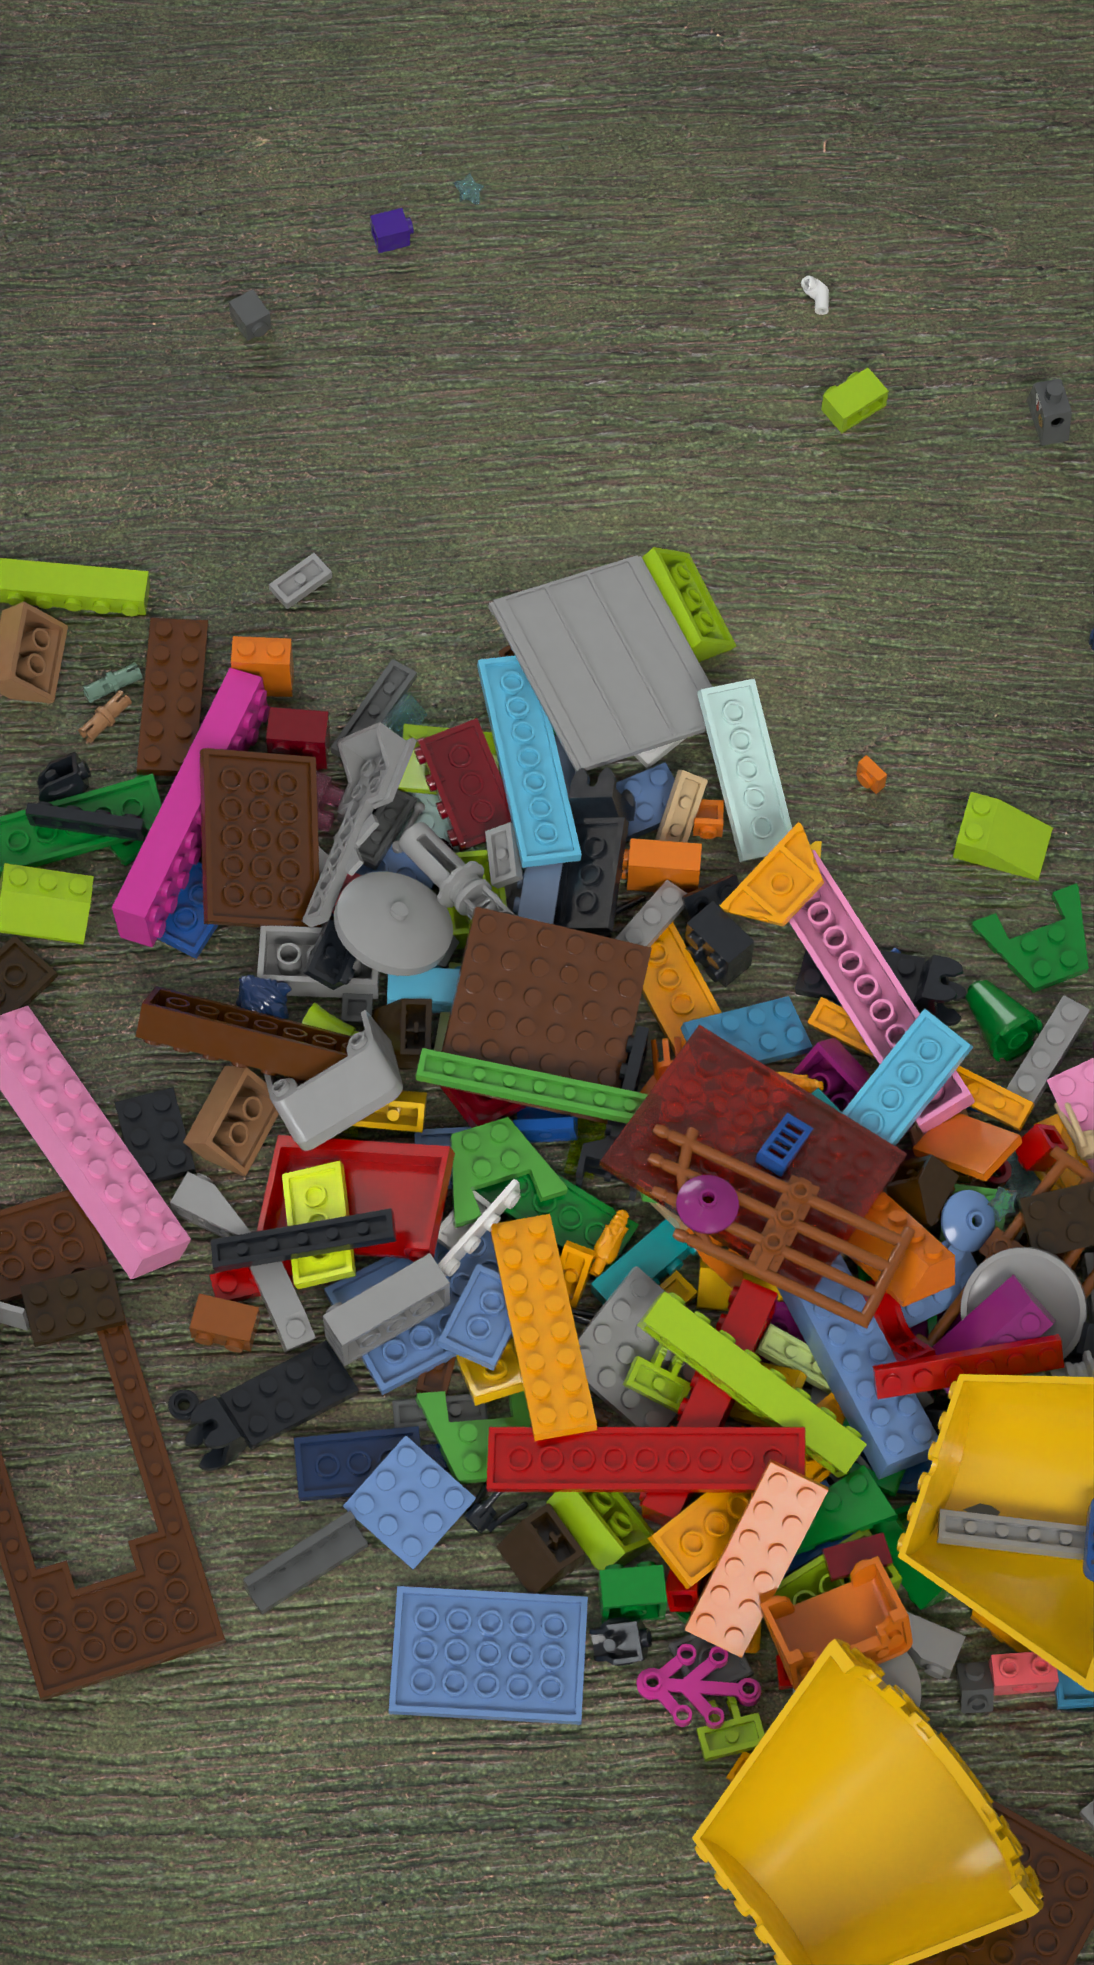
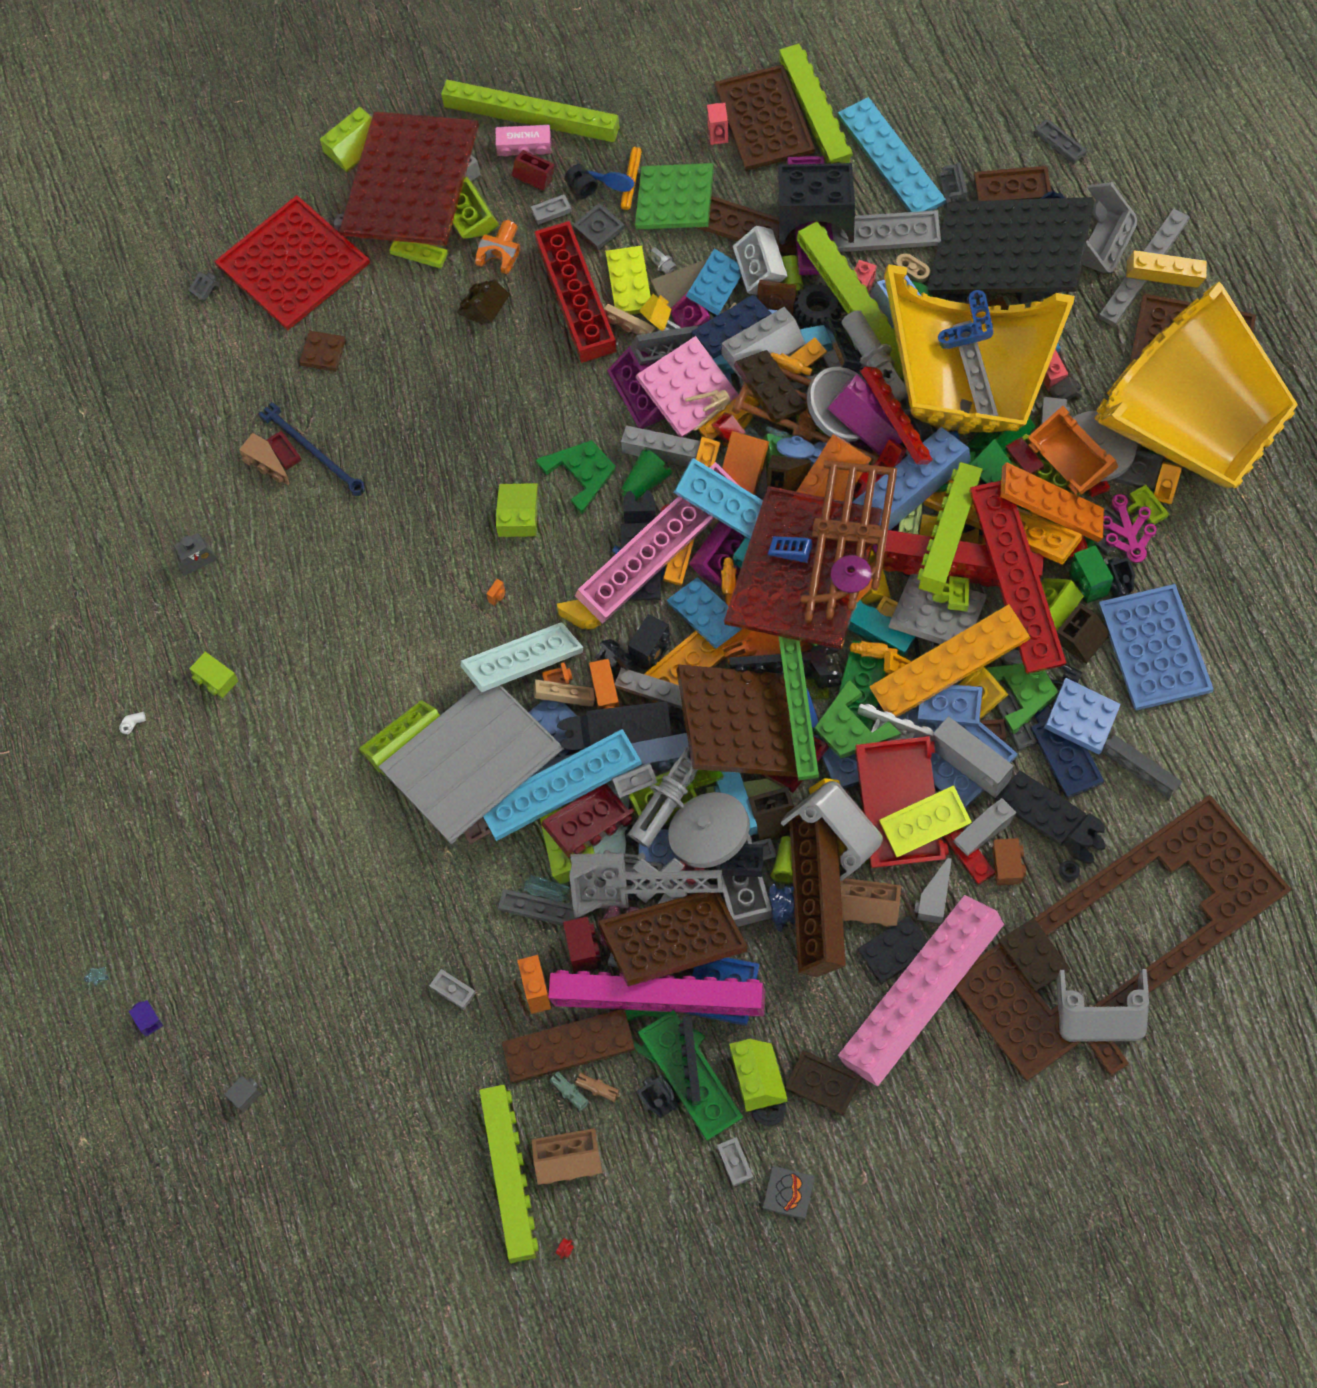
camera: 100 degrees left, 0 degrees up
black plate [211,1208,397,1272] -> none
light orange wing [720,822,824,927] -> none

